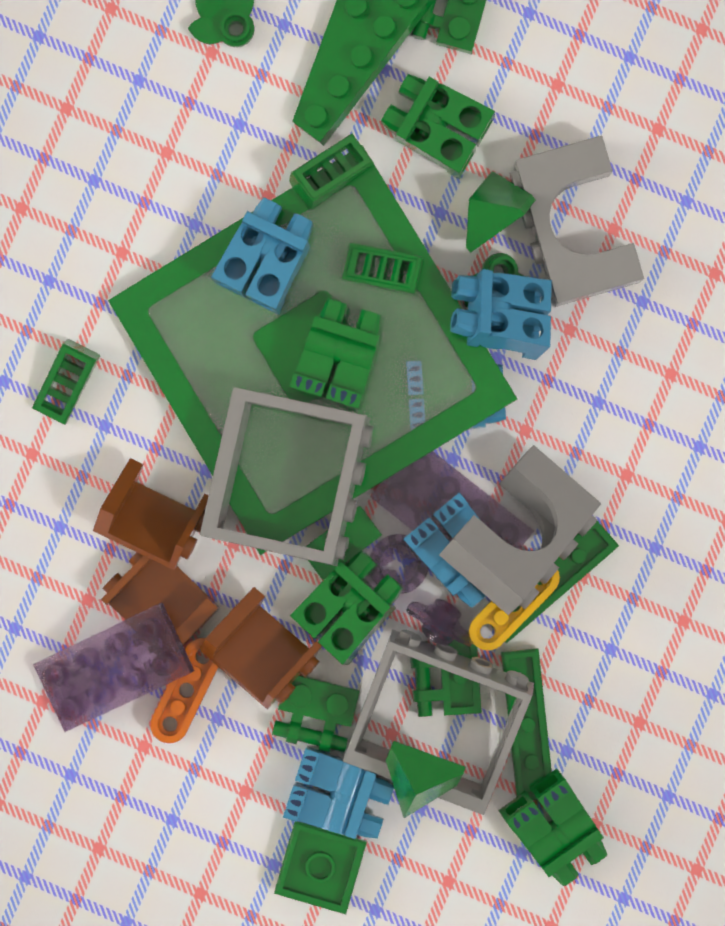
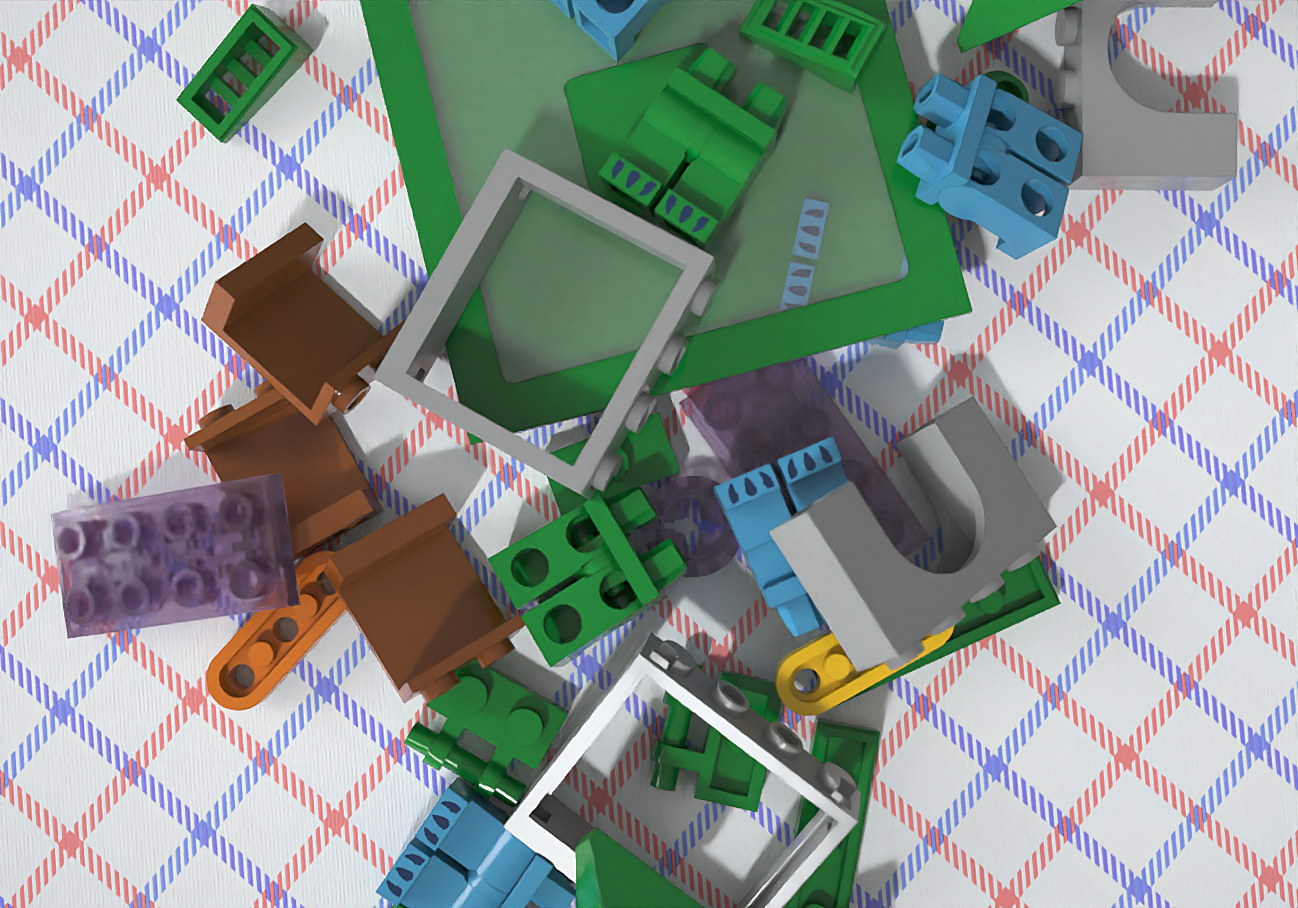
camera: 10 degrees right, 0 degrees up
clear purple plate [406,599,473,647] -> none

